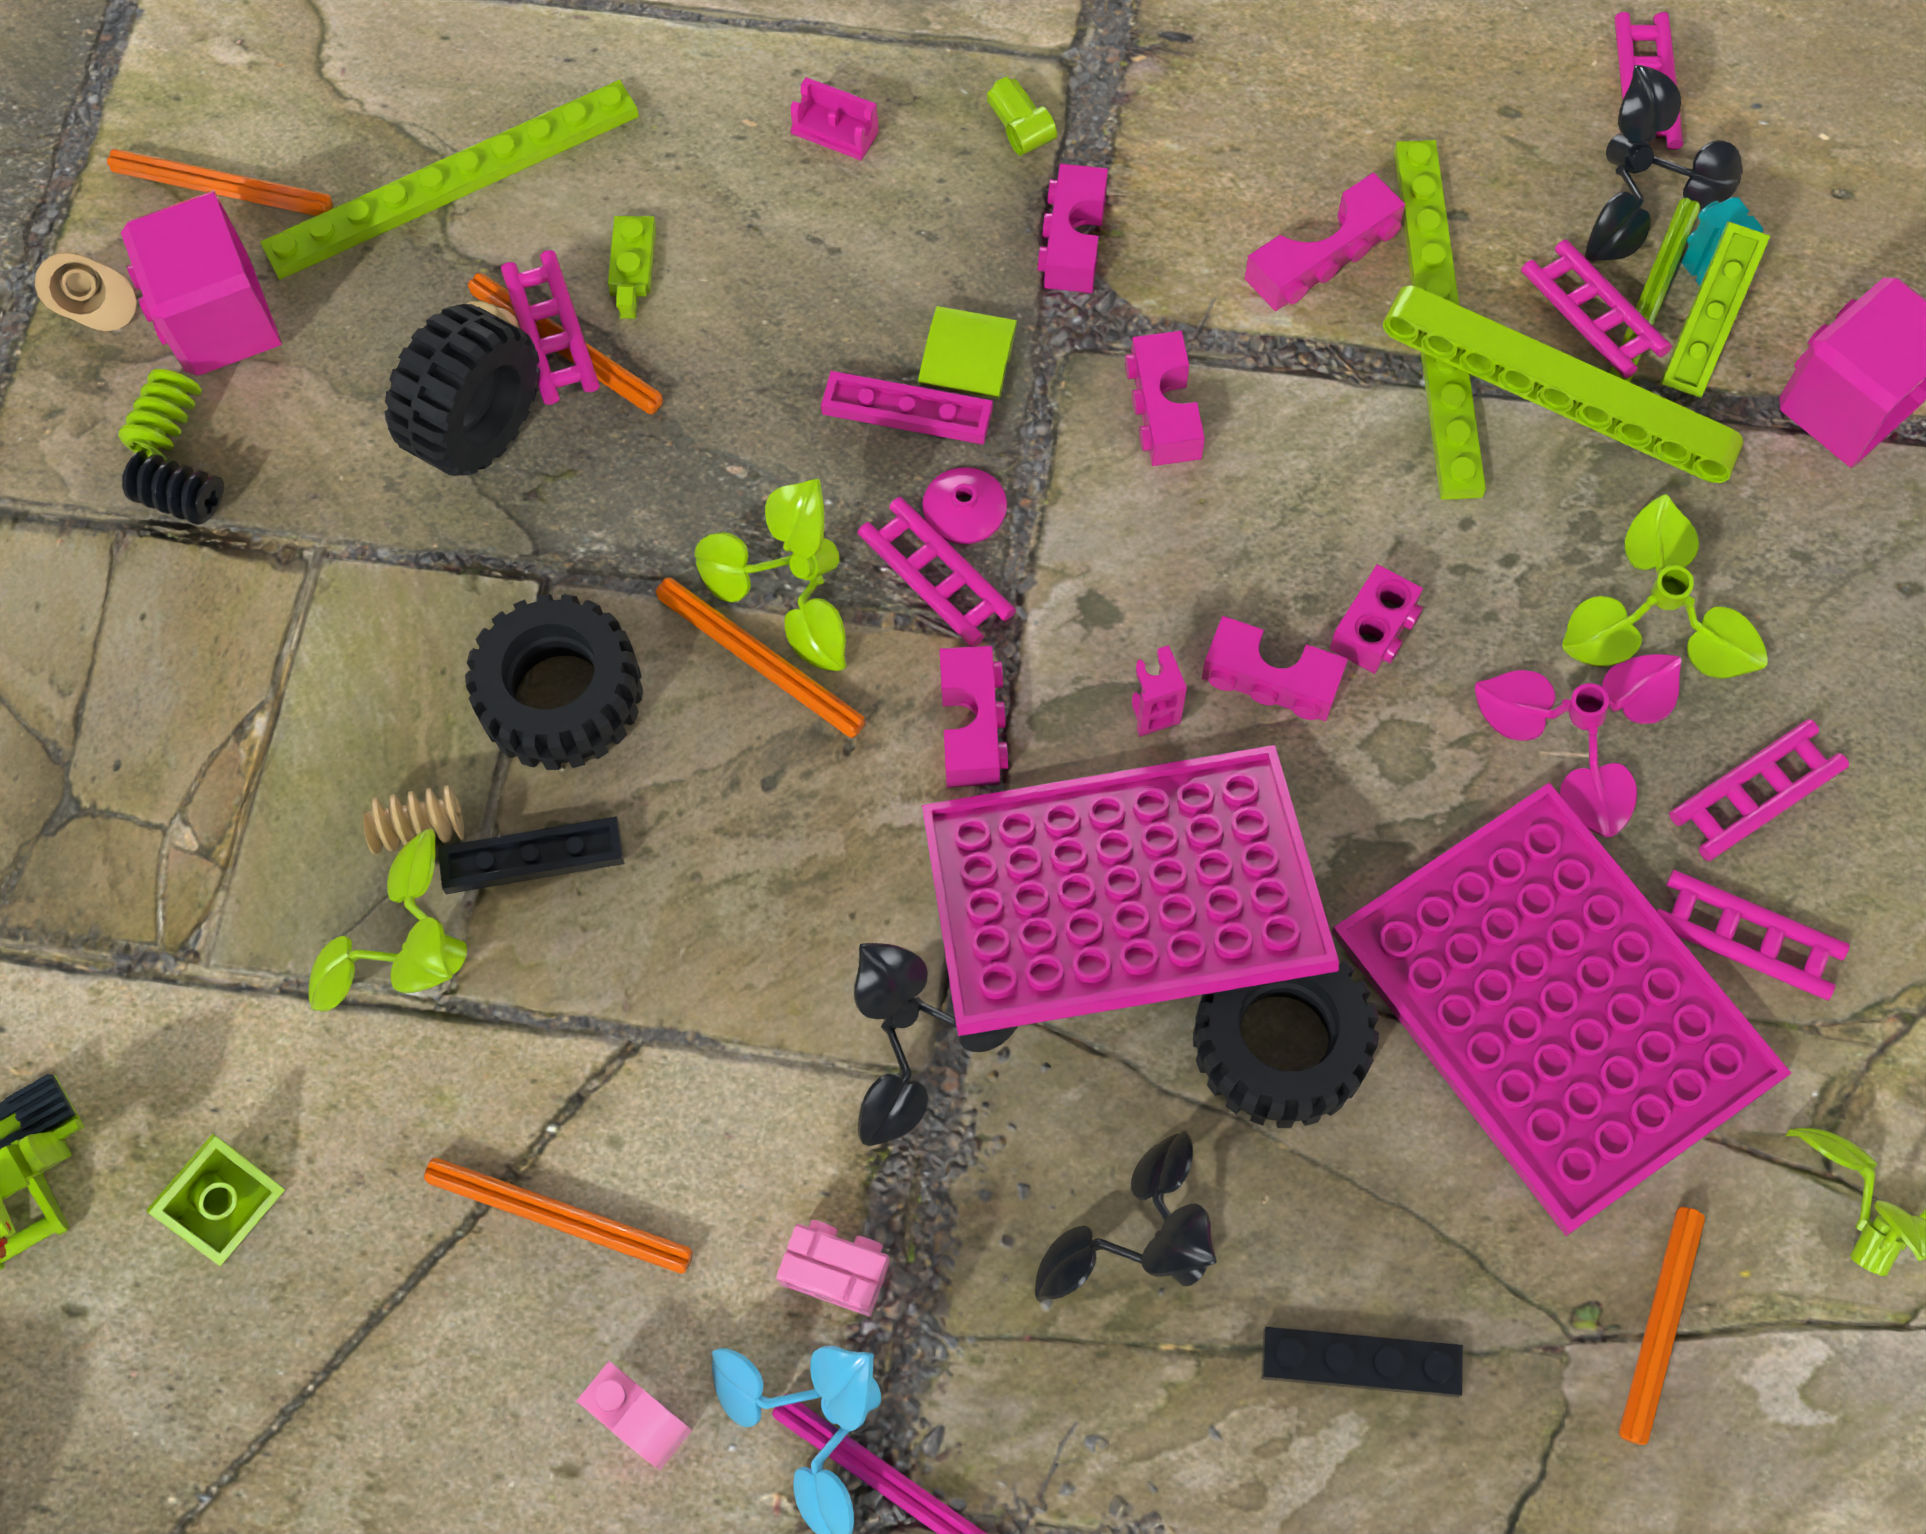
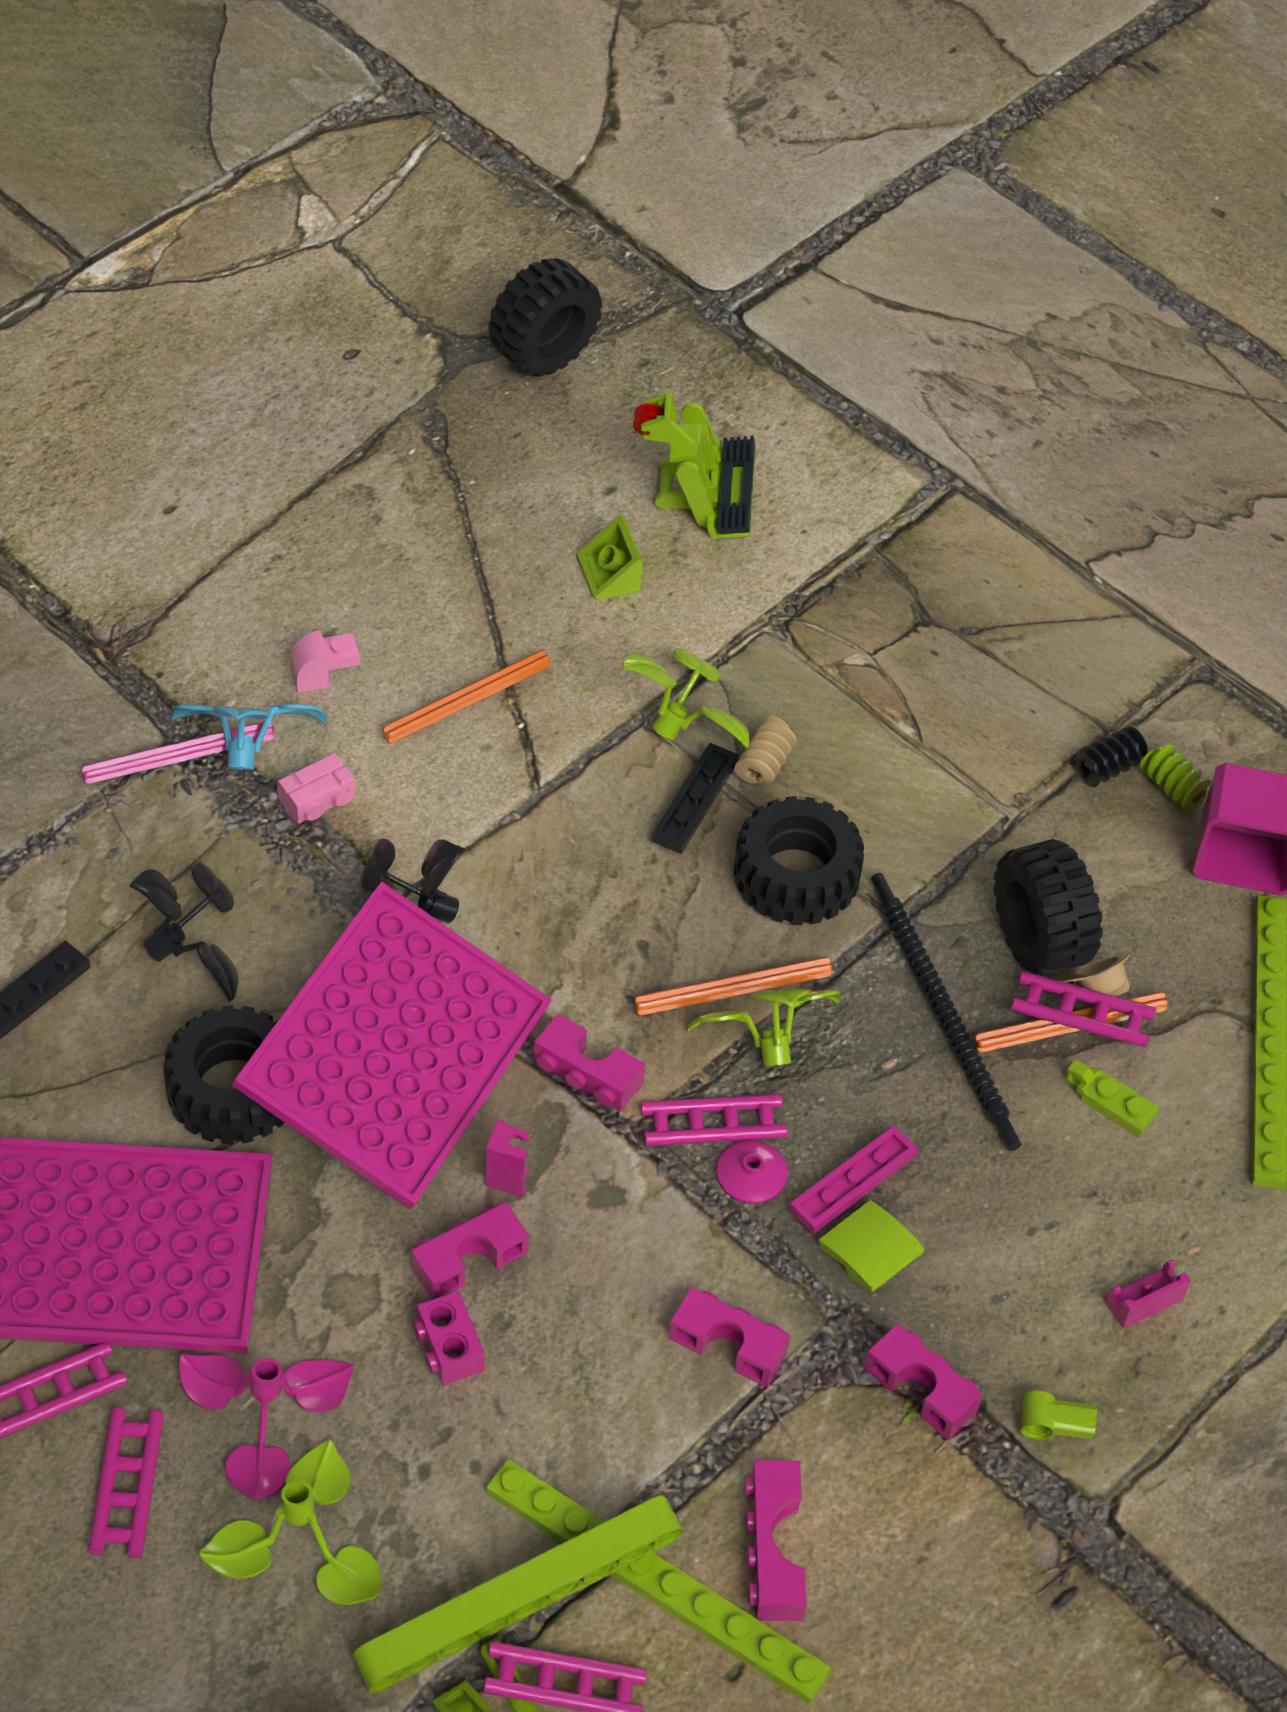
camera: 120 degrees right, 15 degrees down
none -> black hose [871,873,1022,1151]

